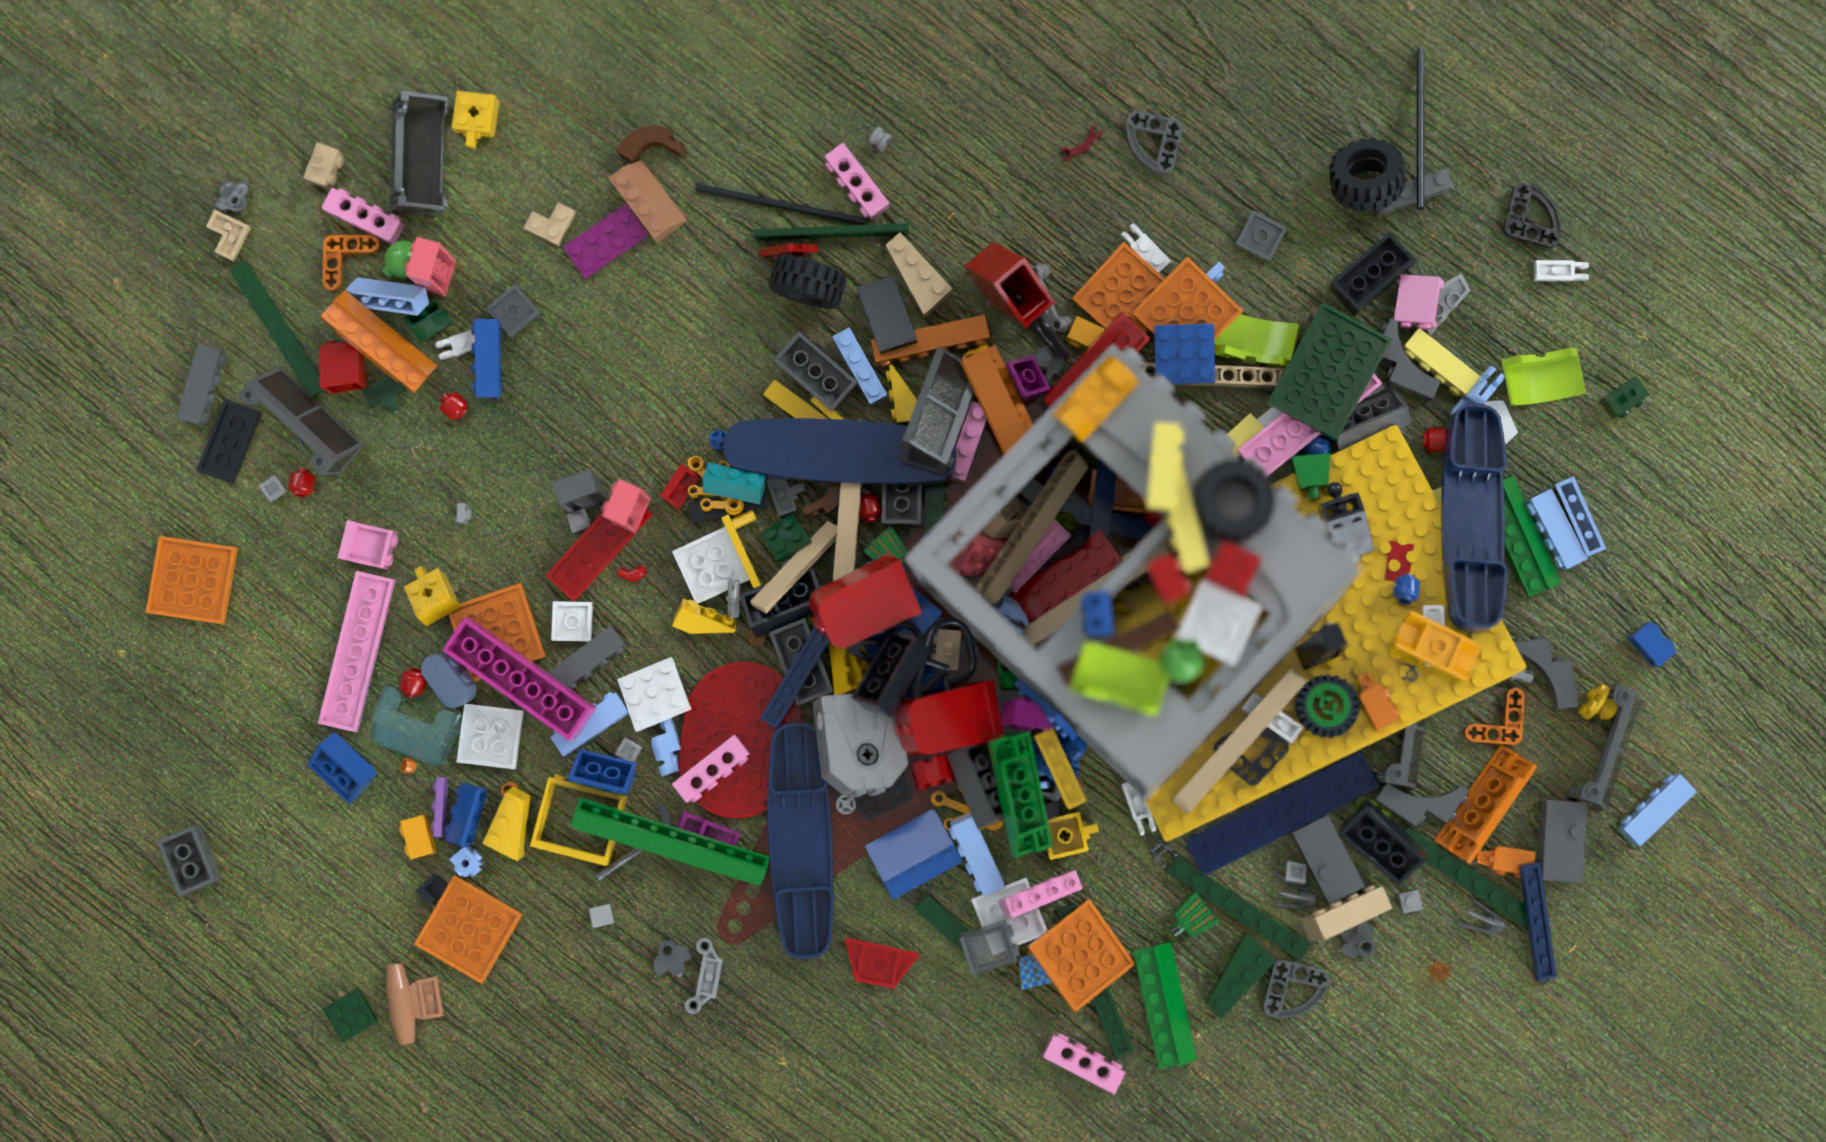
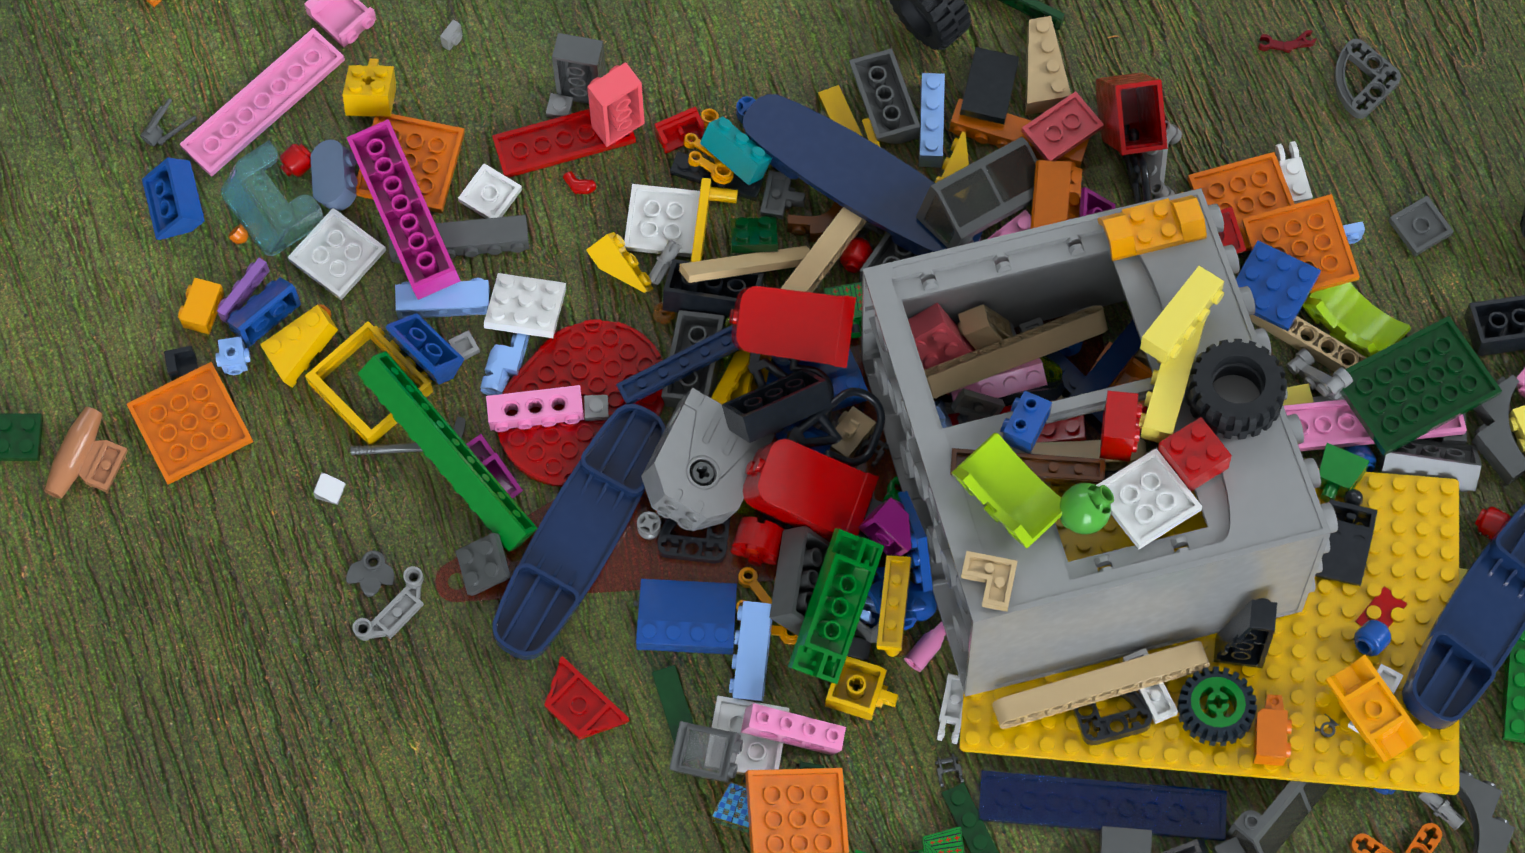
camera: 25 degrees right, 15 degrees down
none -> dark grey plant [140,98,197,147]
none -> dark grey plate [456,533,511,596]
none -> light grey plate [584,395,609,421]
none -> bright pink piece [904,622,946,672]
none -> dark grey hinge [951,388,1005,424]
none -> tan plate [961,551,1018,612]
none -> coral plate [1021,91,1104,161]
none -> light grey plate [1286,348,1353,400]

